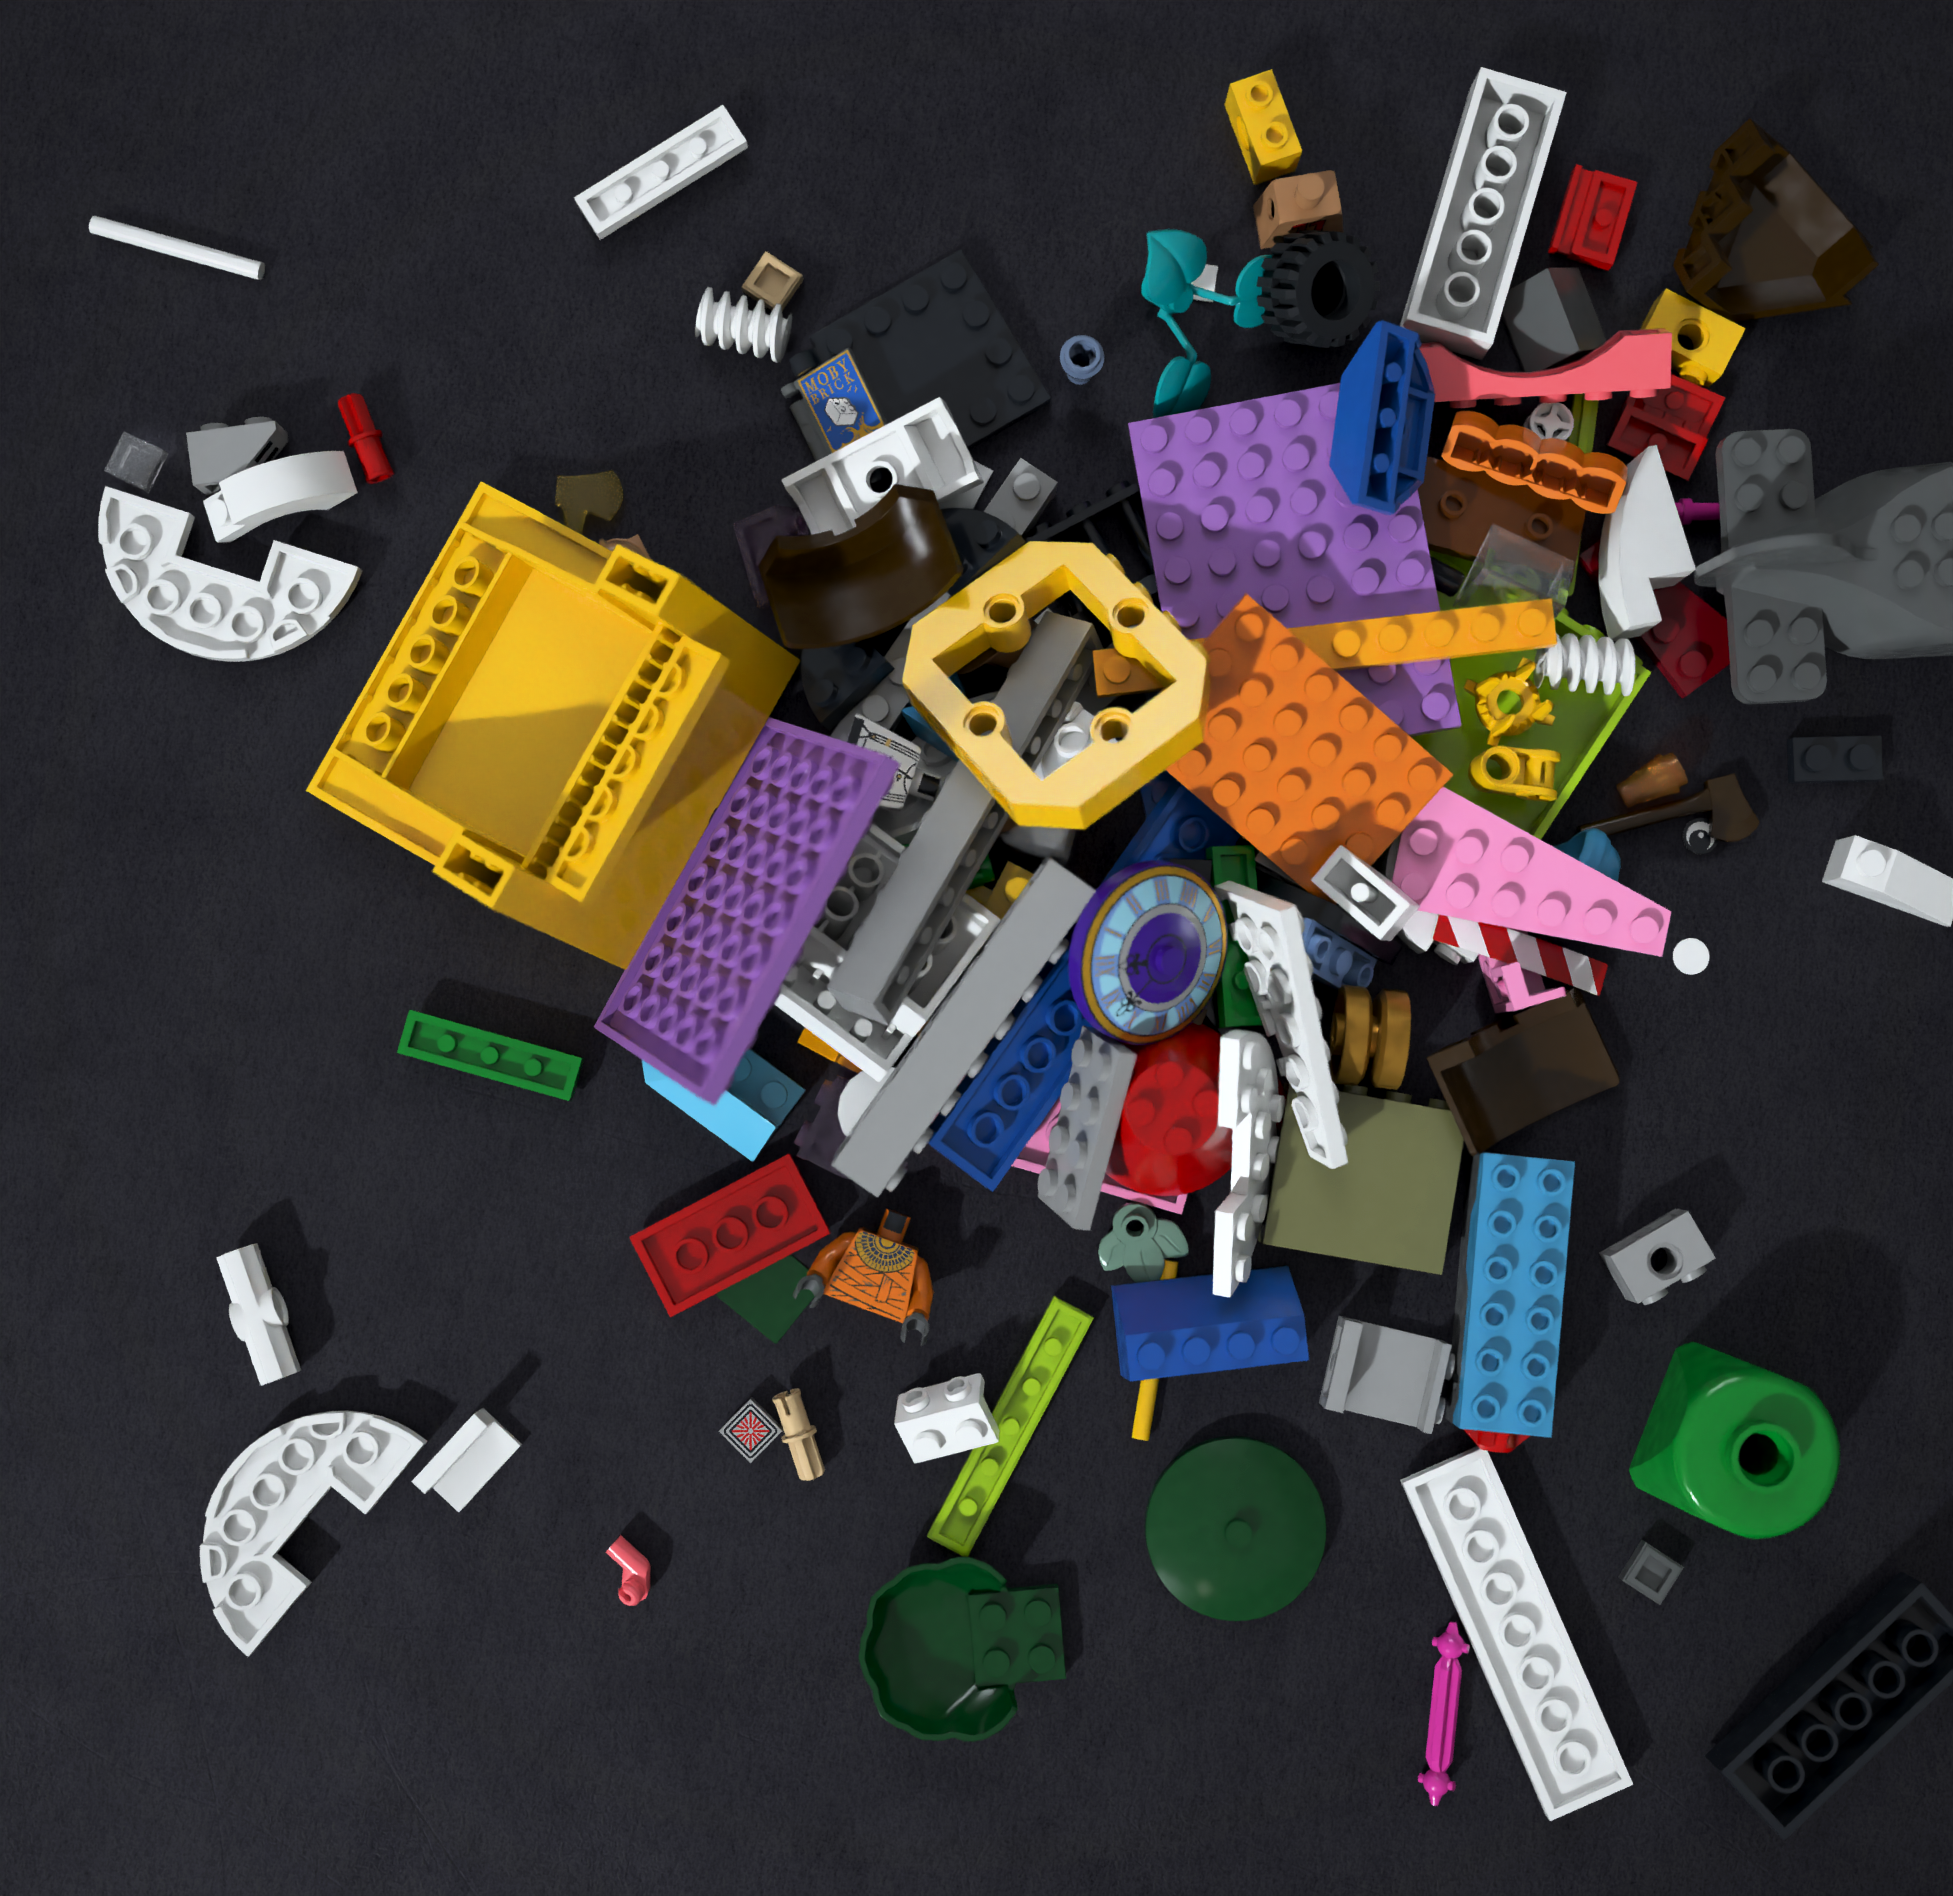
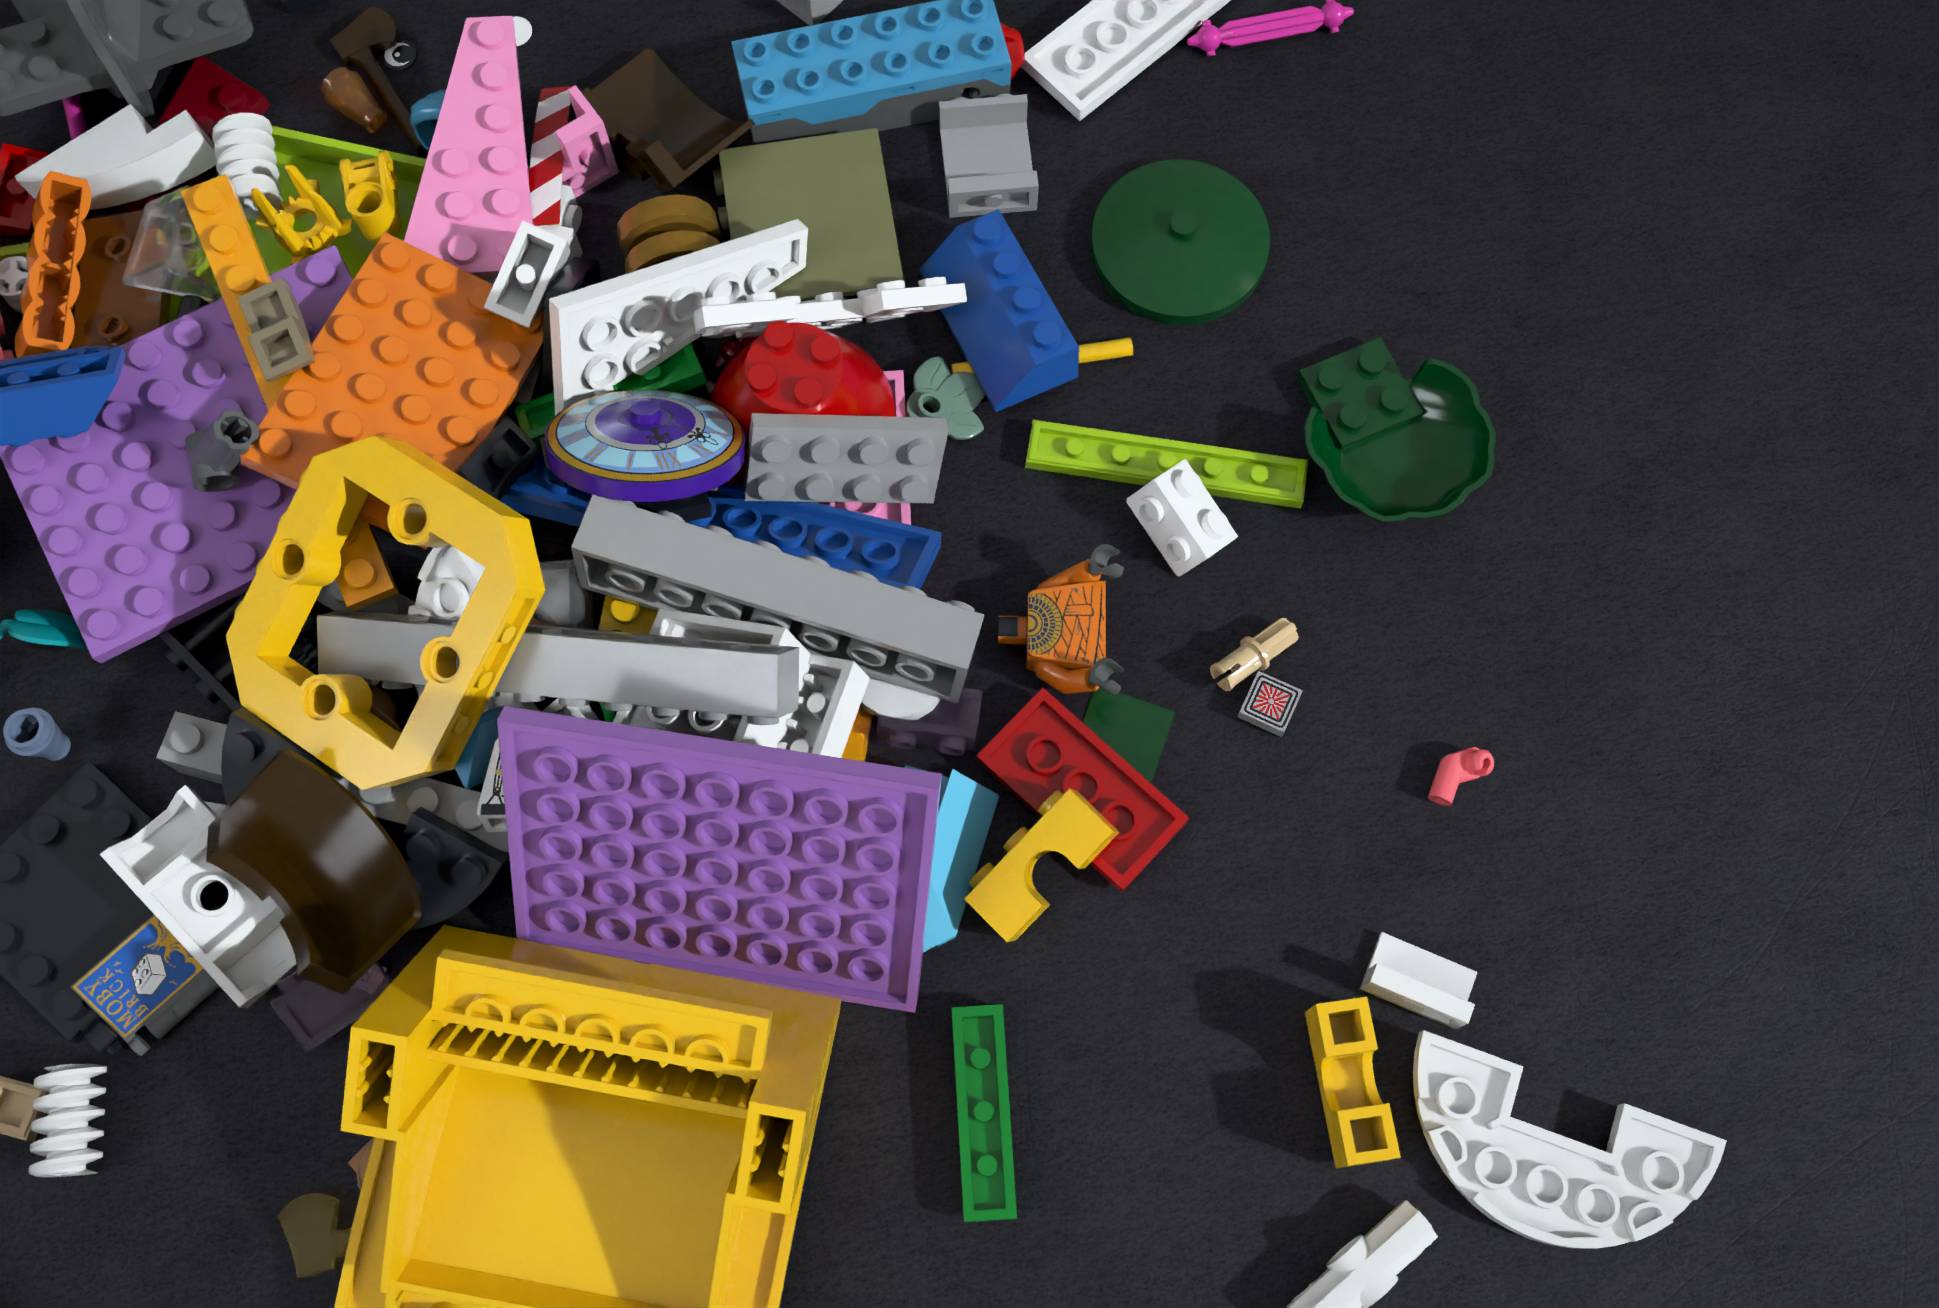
camera: 105 degrees left, 15 degrees down
none -> dark grey piece [185,410,259,492]
none -> dark tan slope [237,277,315,382]
none -> black plate [454,415,541,501]
none -> yellow arch [964,789,1119,942]
none -> yellow arch [1305,997,1401,1169]

